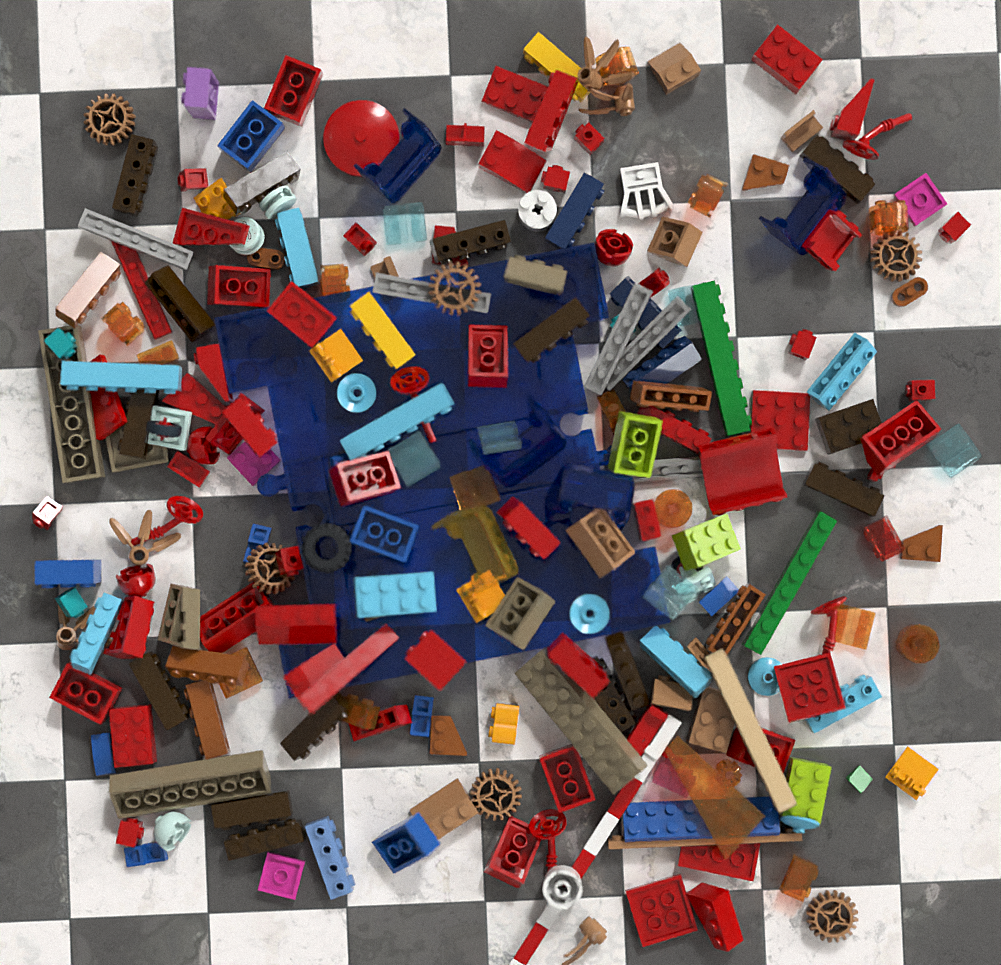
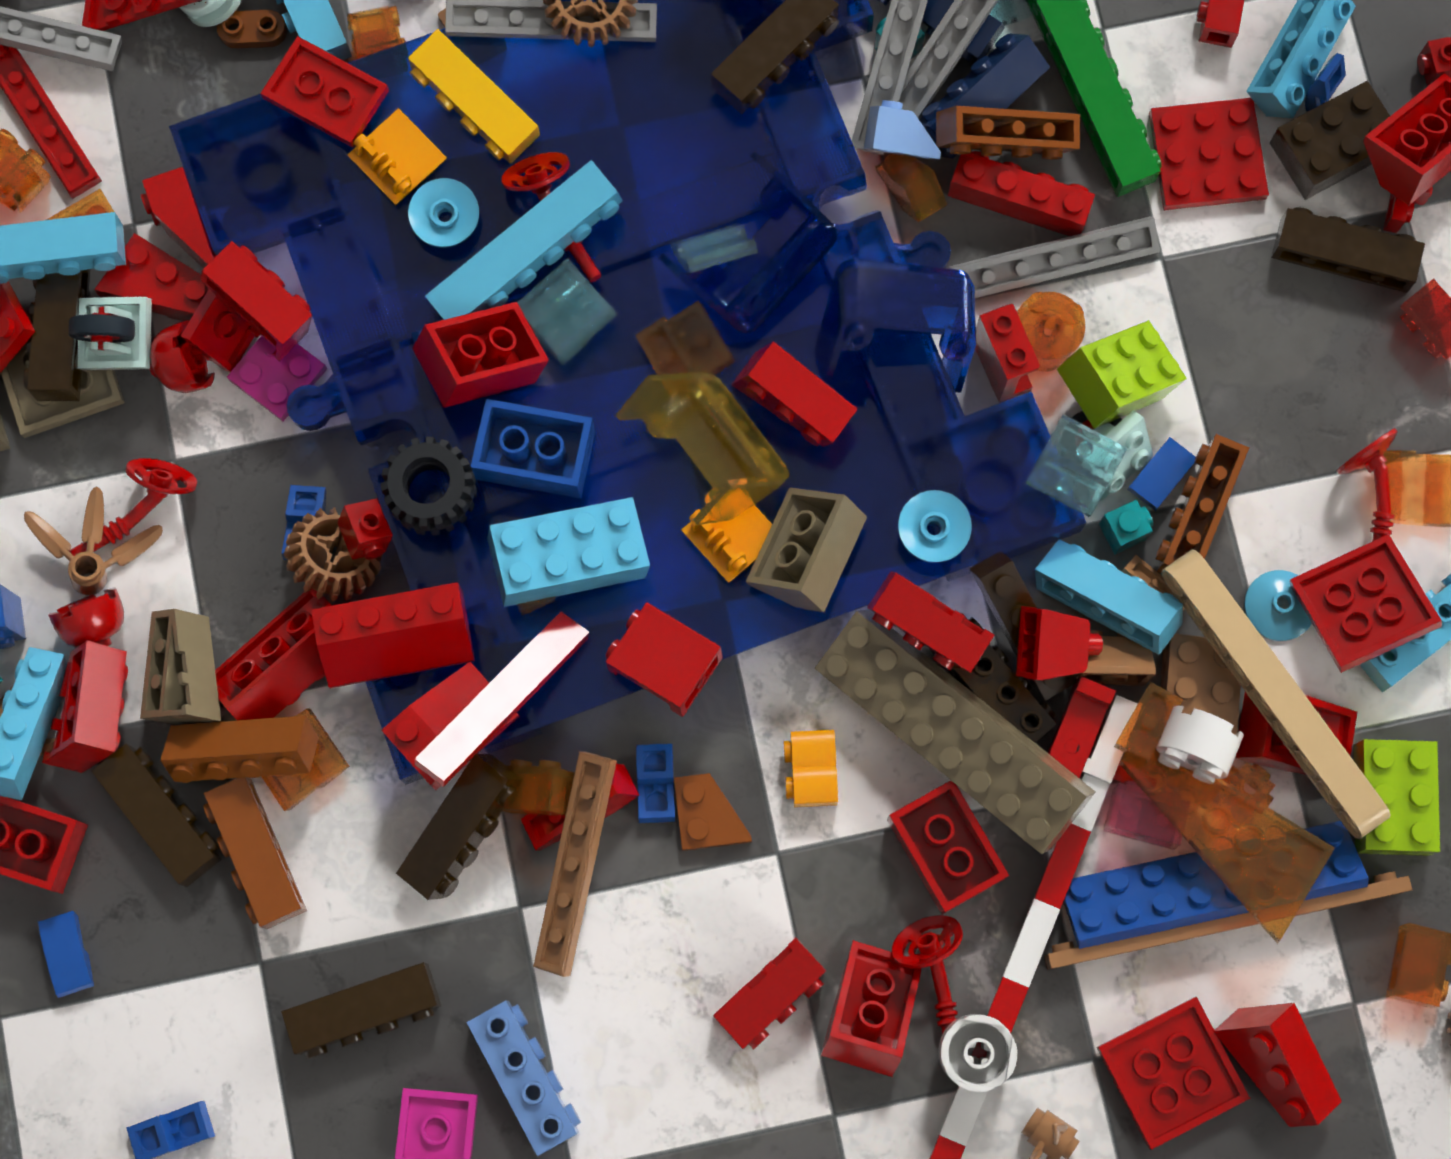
camera: 10 degrees left, 10 degrees down
red brick [109,704,157,768] -> none
dark tan brick [109,750,271,819] -> none
red brick [116,817,145,848] -> none
dark brown brick [145,265,216,343] -> none
light aqua cylinder [153,811,191,851] -> none
red plate [167,451,210,488] -> none
red slope [207,265,271,308] -> none
dark brown brick [224,818,306,861] -> none
blue brick [372,812,441,874] -> none
medium nougat slope [410,778,479,840] -> none
red slope [468,325,508,388] -> none
medium nougat gear [470,768,522,821] -> none
medium nougat slope [566,505,635,578] -> none
lime brick [608,411,662,478] -> none
red wing [677,843,760,882] -> none
red panel [697,428,788,515] -> none
green brick [742,511,837,655] -> none
medium azure dish [781,816,820,834] -> none
none -> medium nougat tile [533,752,617,977]
none -> red wedge [713,937,826,1050]
none -> light blue slope [864,100,941,159]
none -> red torso [1016,606,1103,680]
none -> teal brick [1099,499,1153,555]
none -> clear orange plate [1114,682,1183,765]
none -> white brick [1156,705,1244,784]
none -> blue slope [1305,53,1346,112]

